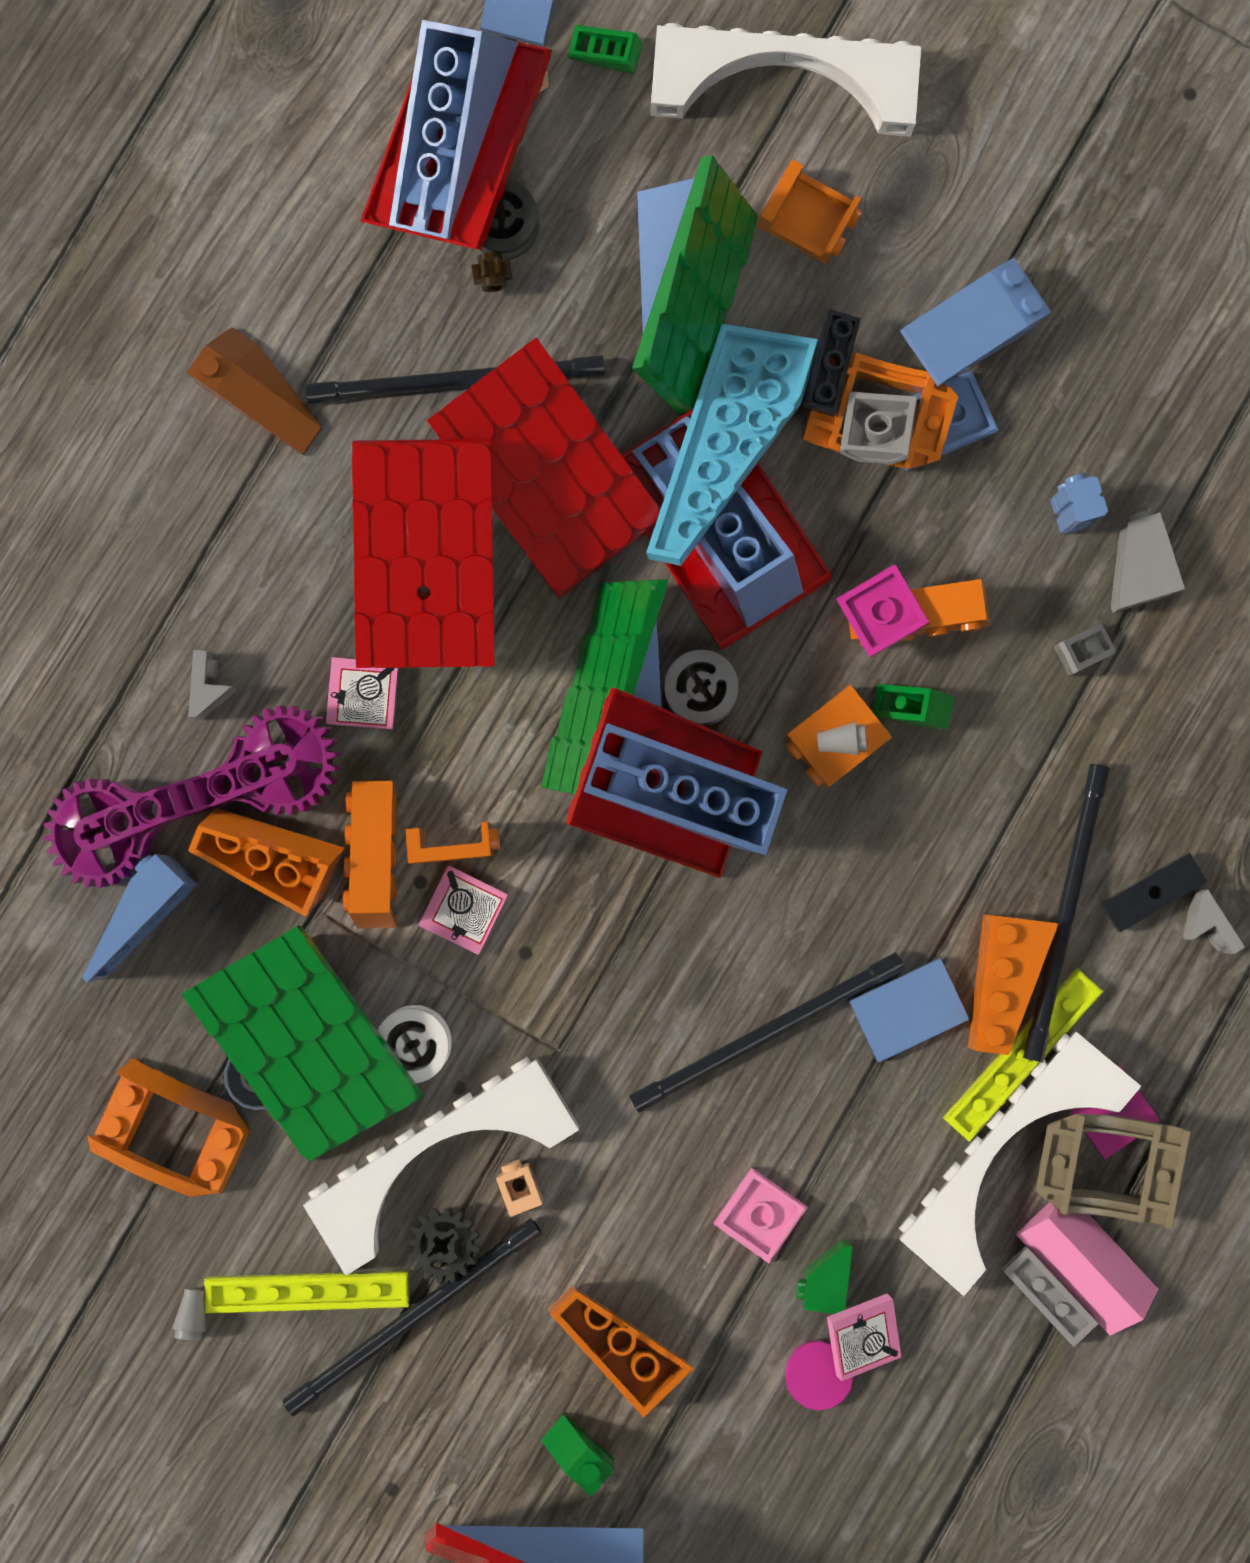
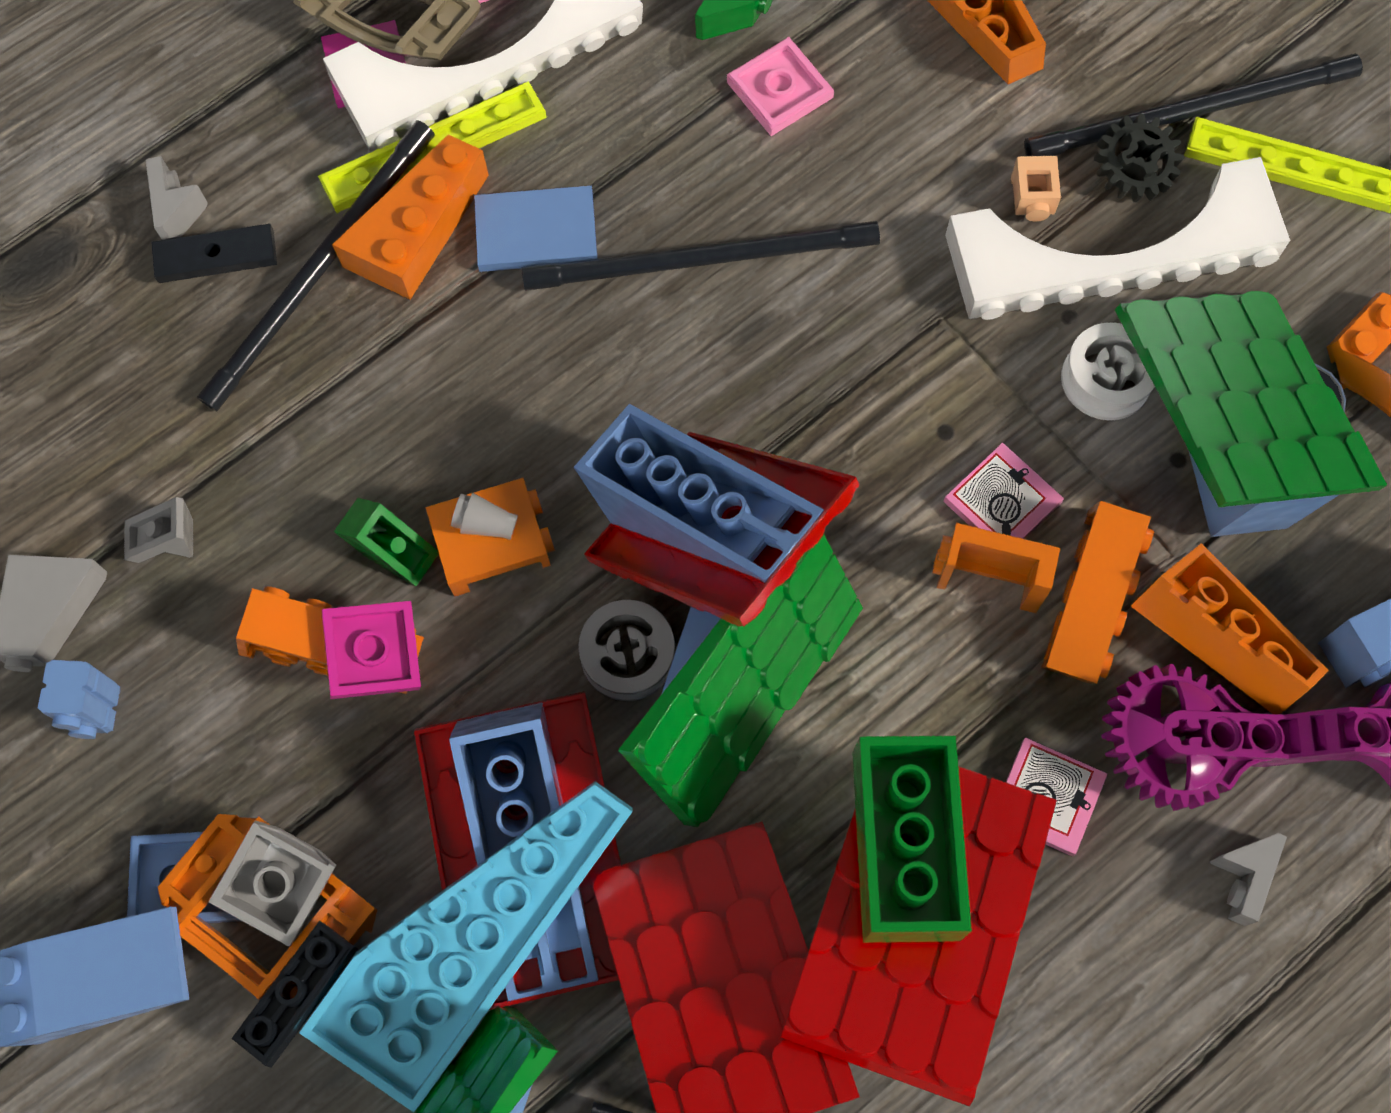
camera: 155 degrees left, 15 degrees down
none -> green brick [852,736,972,943]

